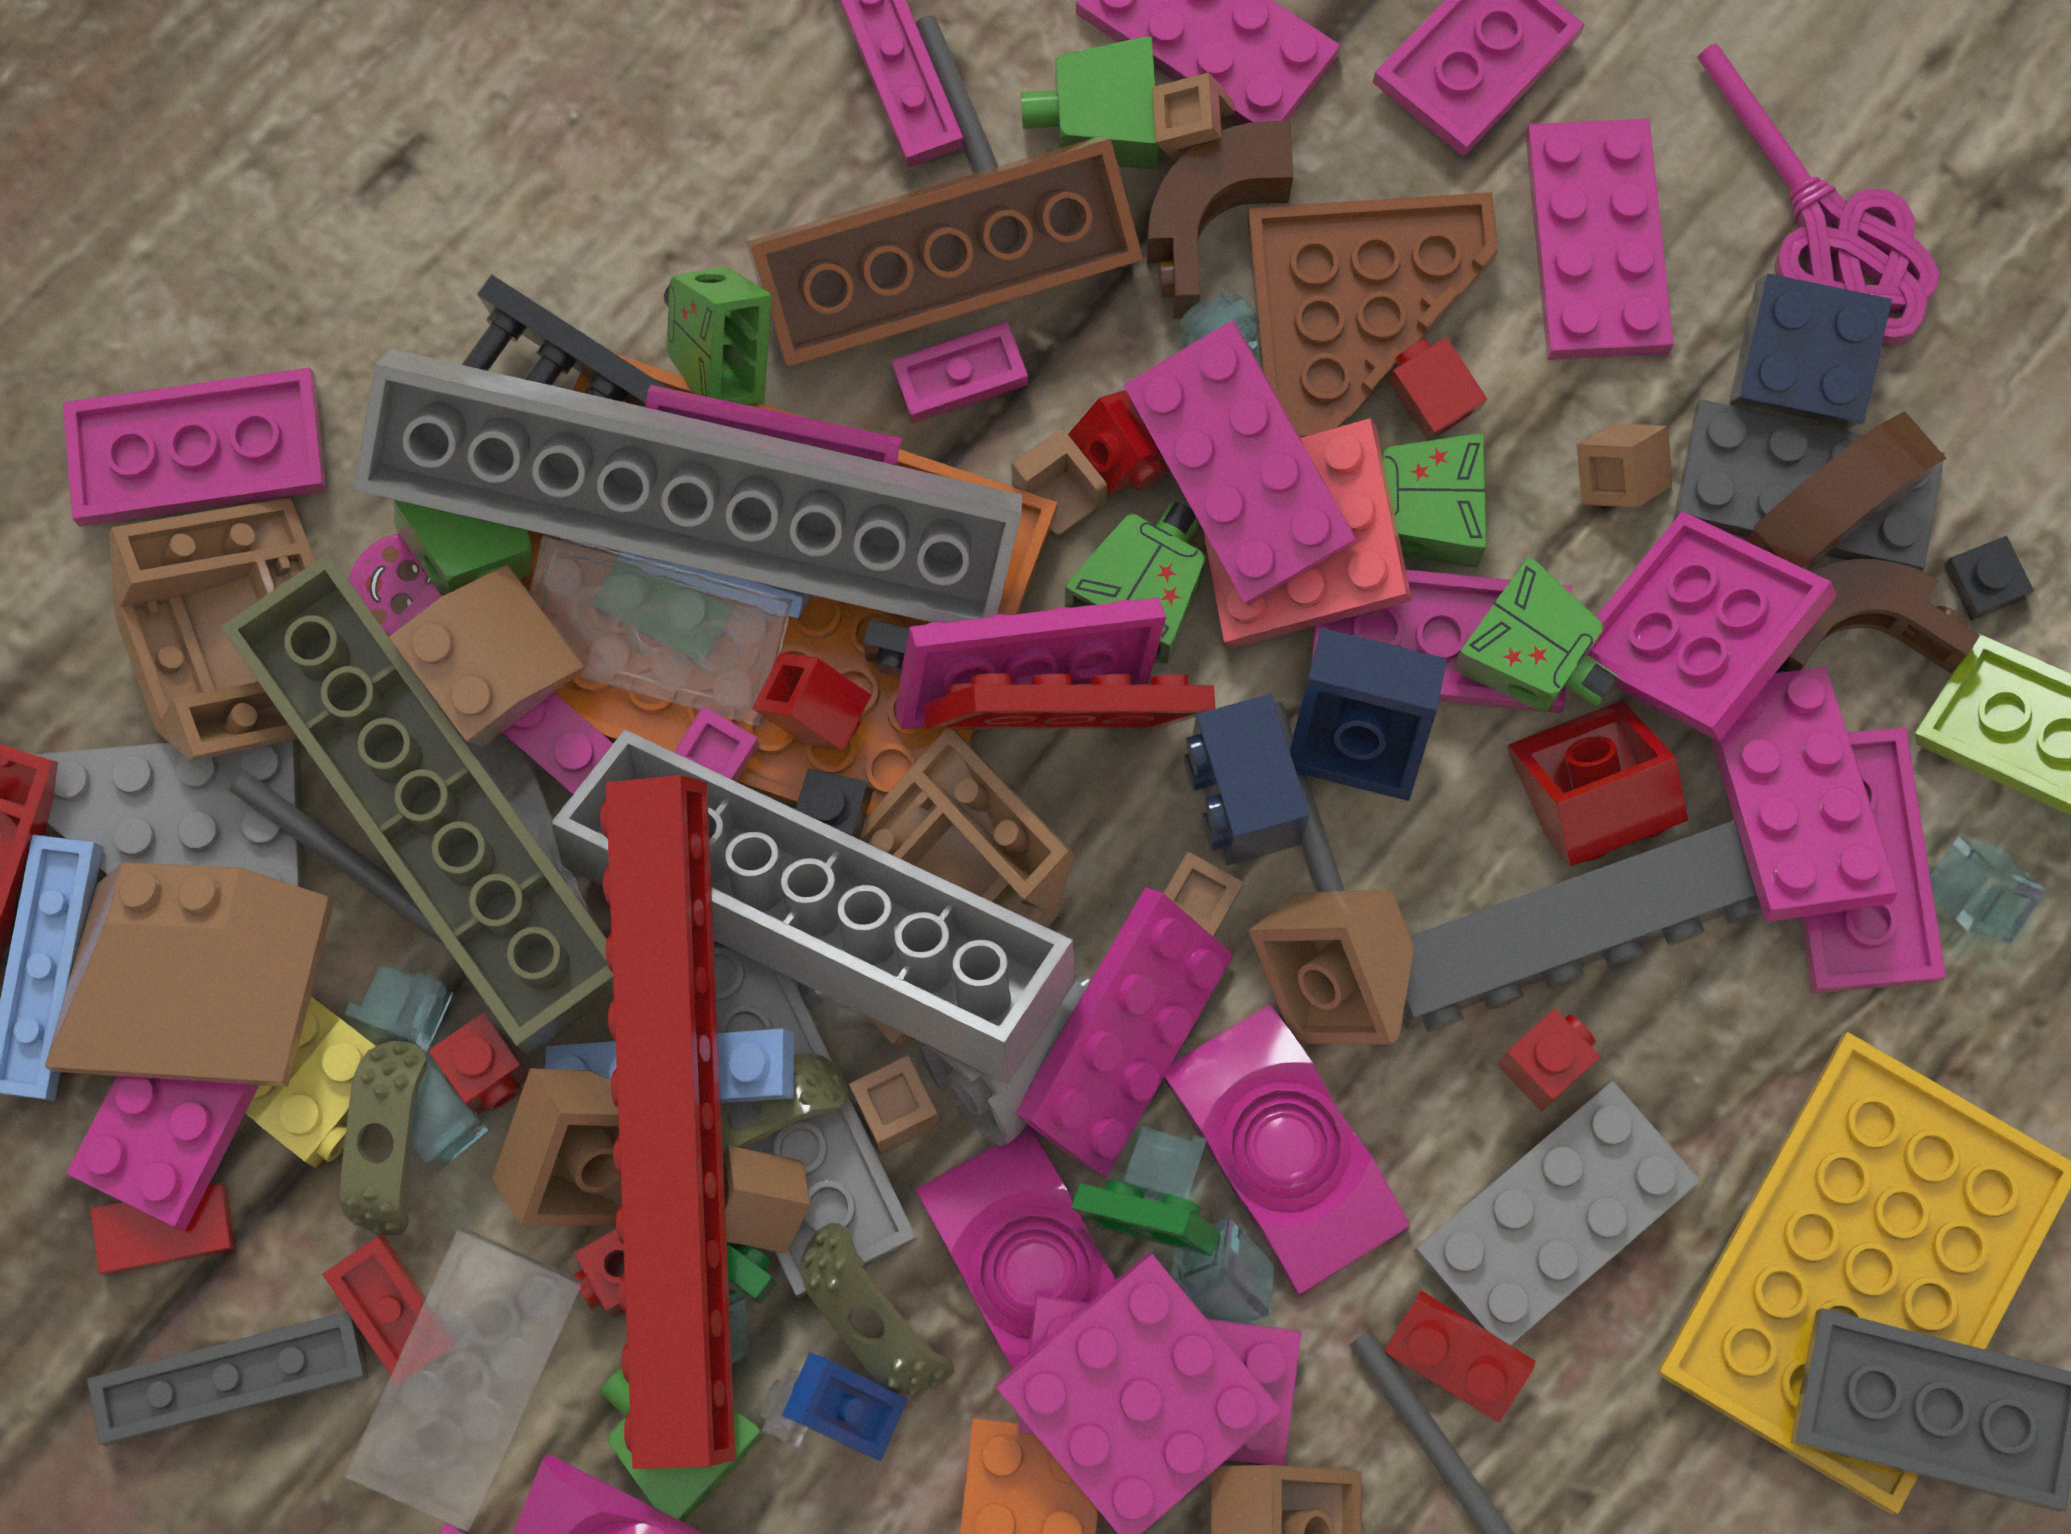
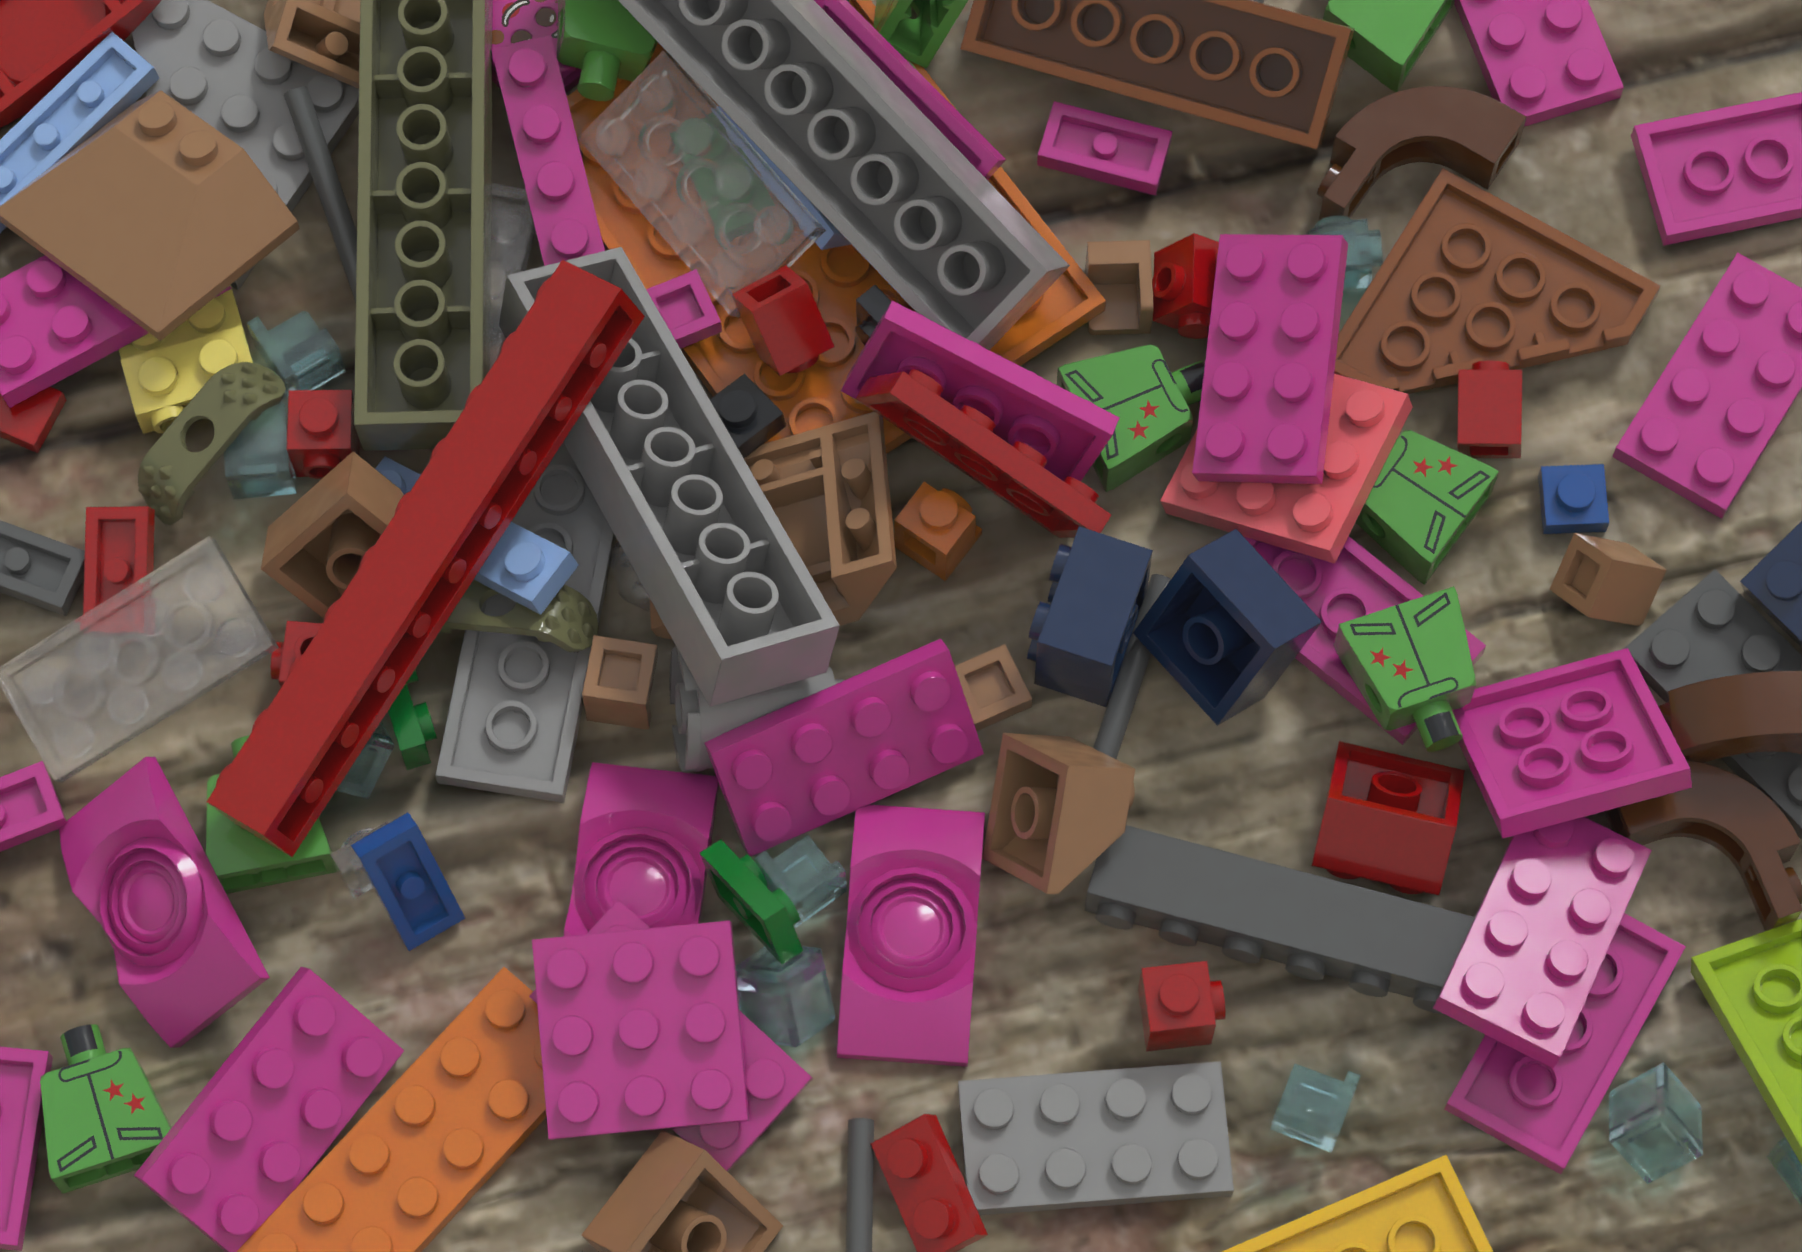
camera: 35 degrees right, 5 degrees down
medium nougat slope [388,565,586,746] -> none
medium nougat panel [723,1145,810,1253] -> none
olive piece [801,1223,955,1396] -> none
medium nougat panel [1152,72,1235,163] -> none
none -> orange brick [894,482,982,581]
none -> clear light blue panel [1270,1063,1361,1153]
none -> blue plate [1538,464,1609,534]

